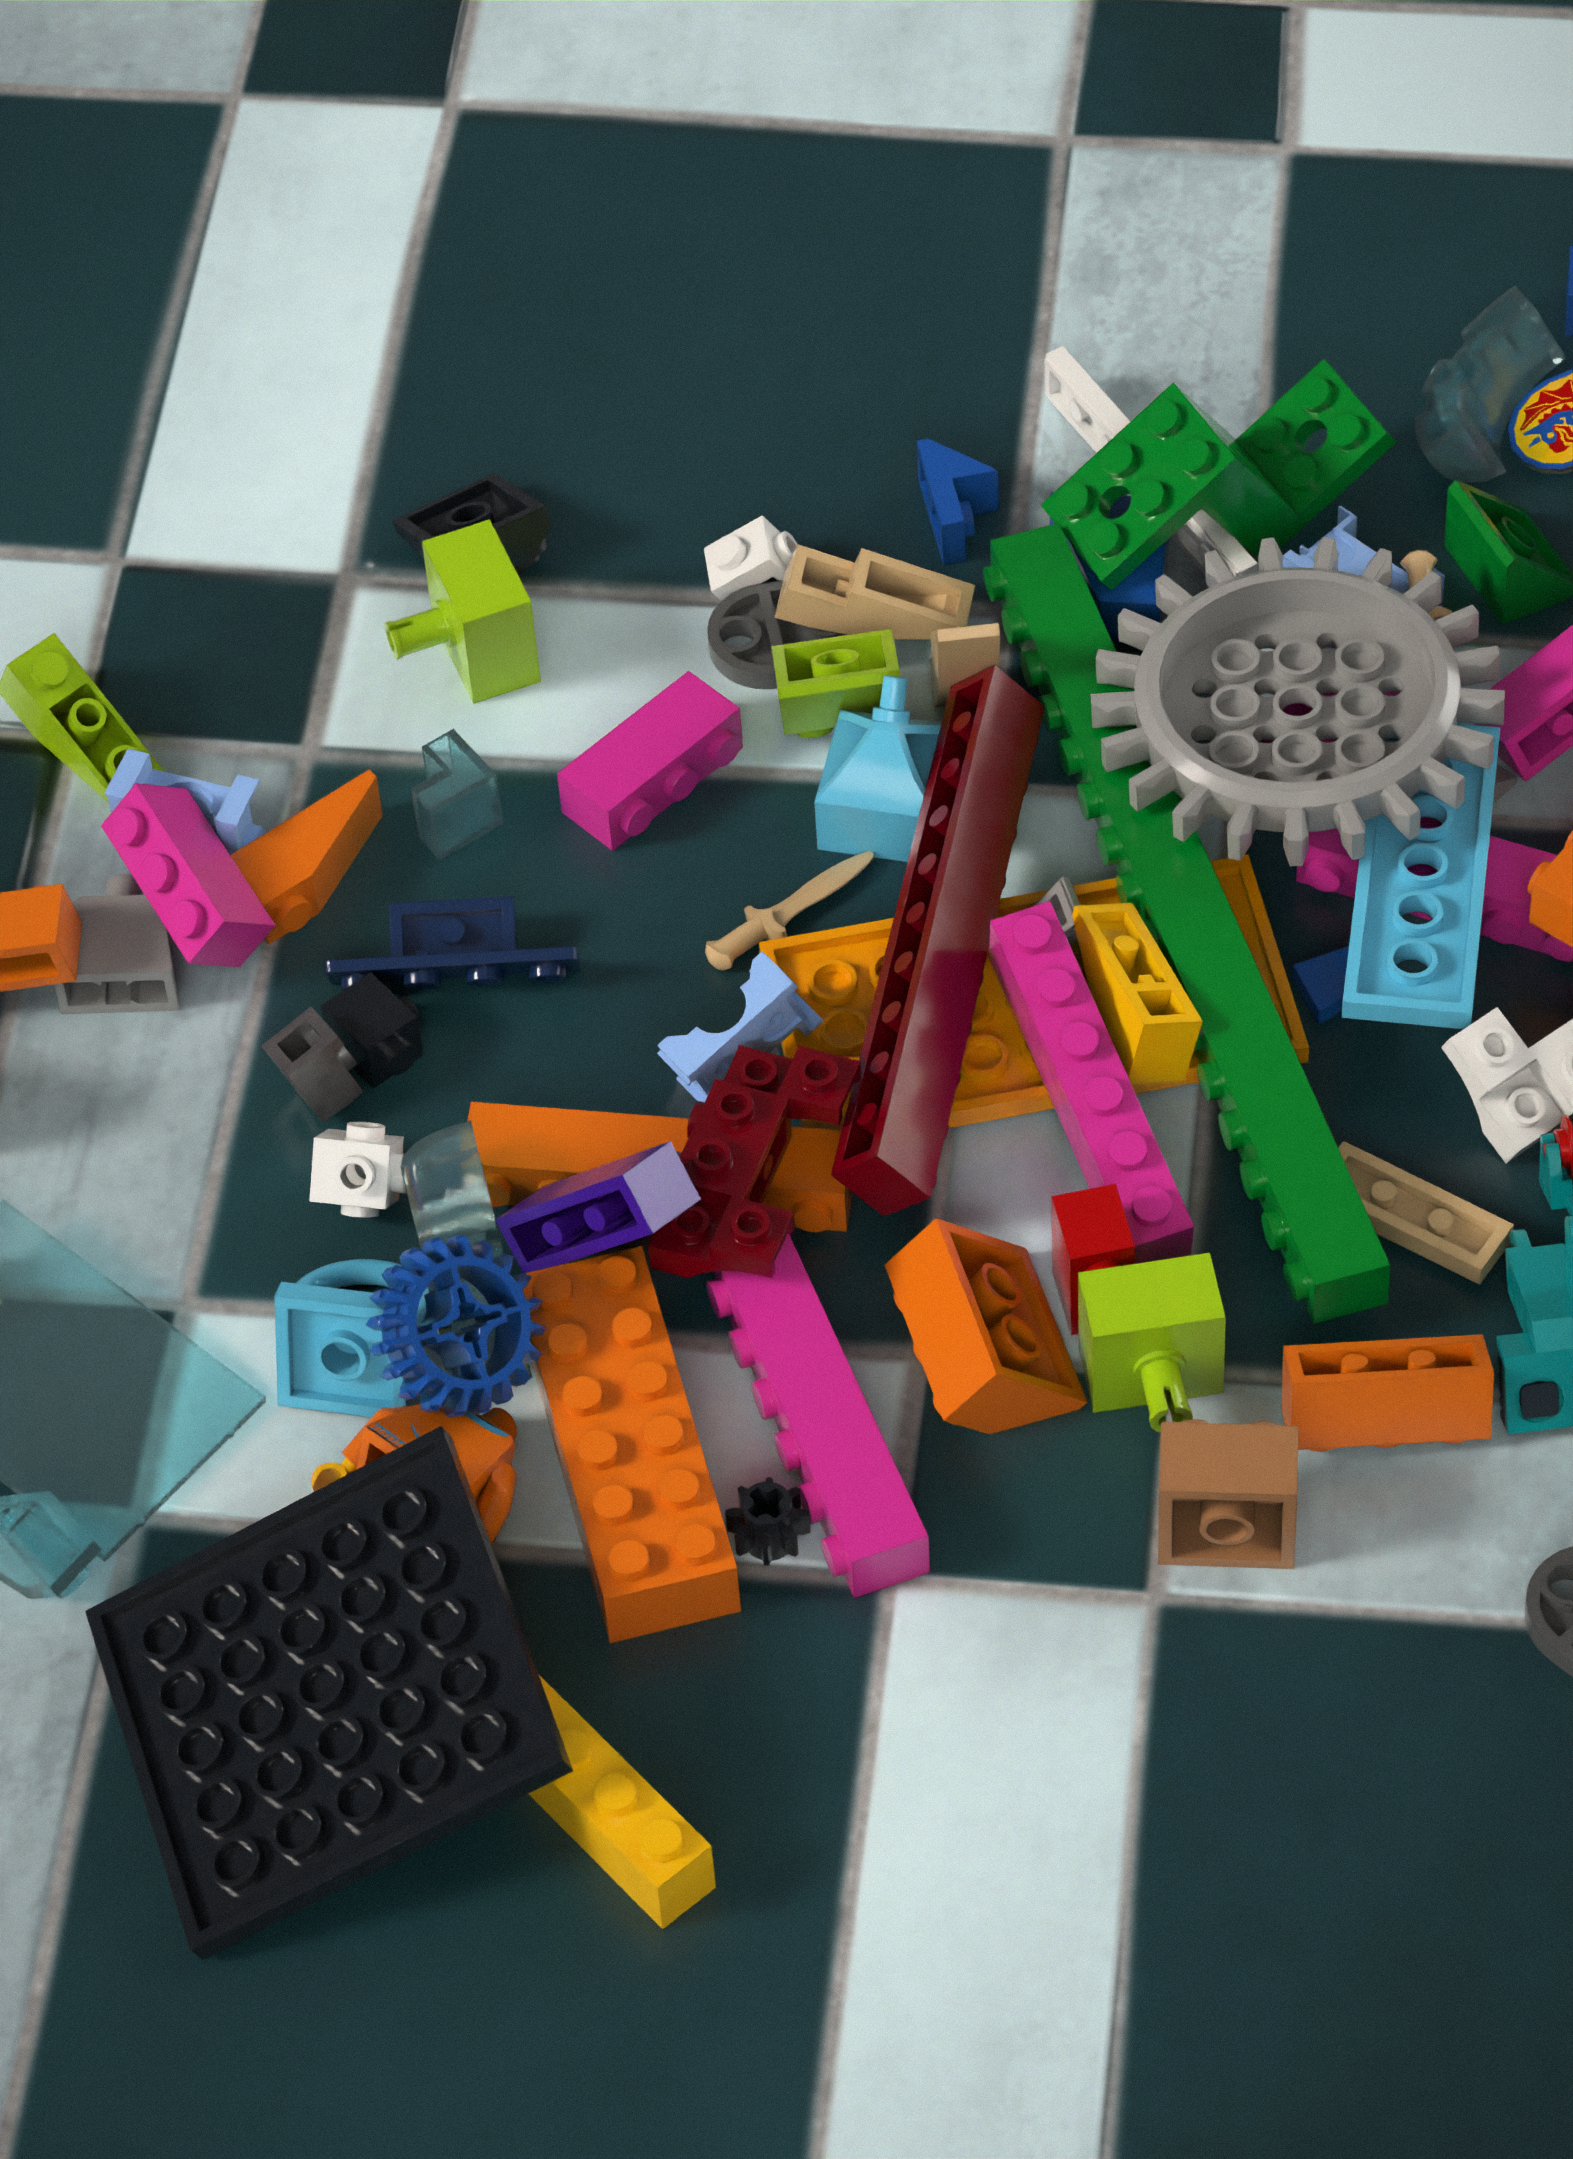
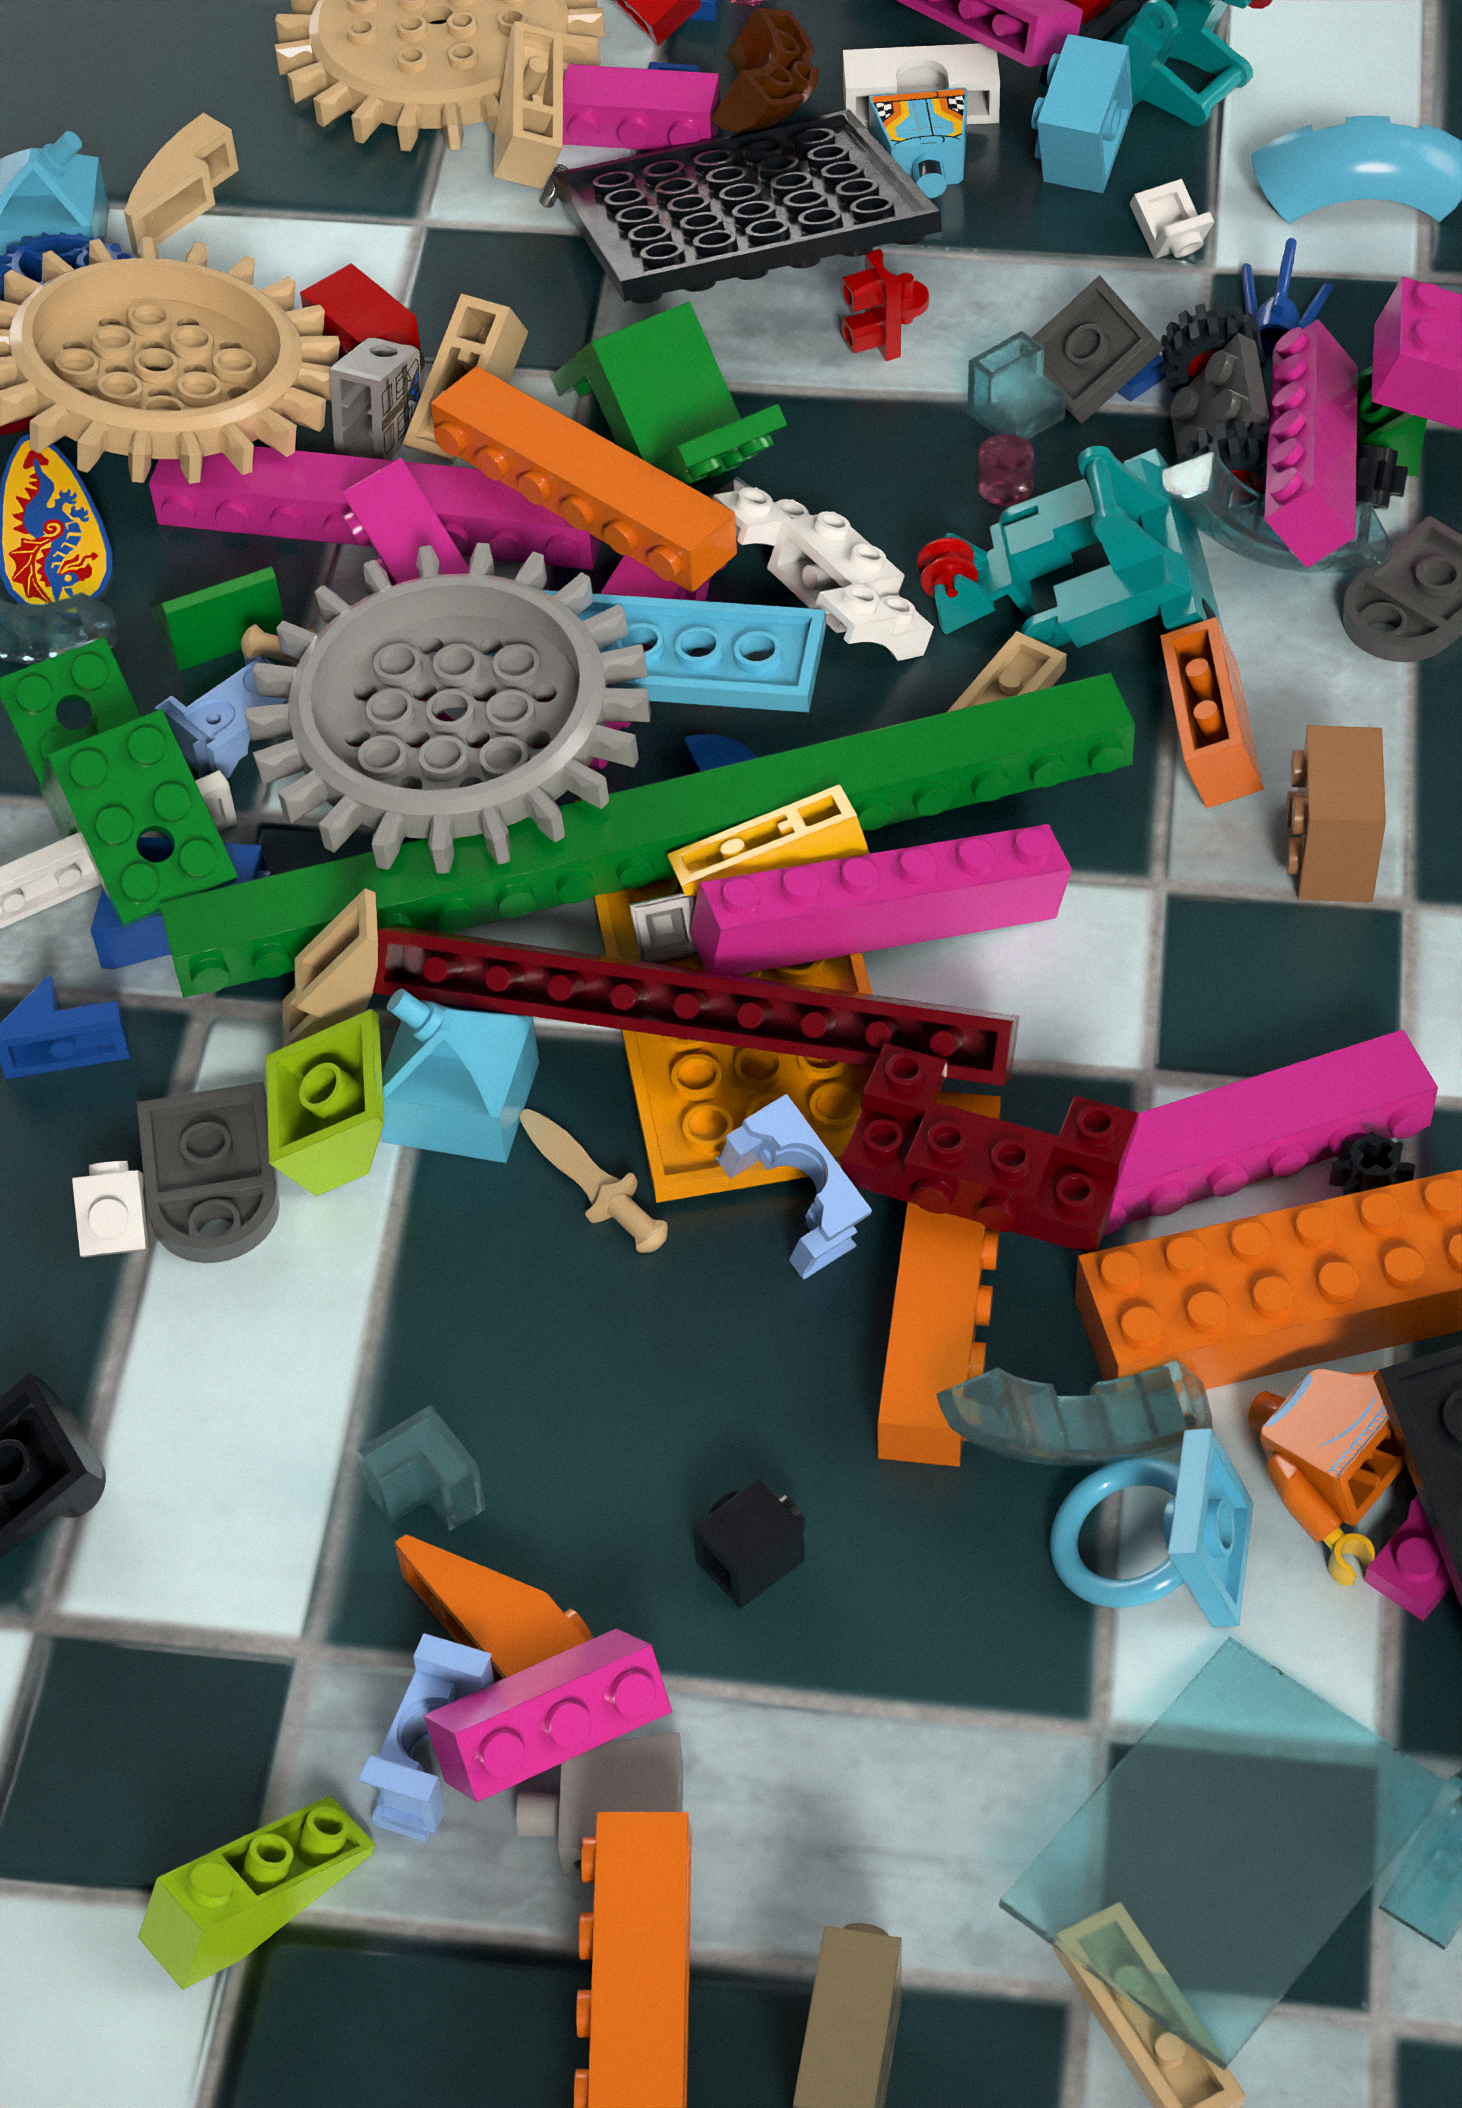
camera: 90 degrees left, 0 degrees up
flat silver brick [262,1006,363,1124] -> none
white brick [309,1122,411,1218] -> none
dark blue bracket [325,896,580,991] -> none
blue gear [365,1235,547,1418] -> none
lime brick [384,519,541,704] -> none
dark purple brick [495,1141,701,1273] -> none
dark pink brick [557,671,743,851] -> none
tan slope [774,544,975,640] -> none
orange slope [884,1218,1088,1435] -> none
red brick [1051,1184,1135,1335] -> none
lime brick [1078,1253,1226,1432] -> none

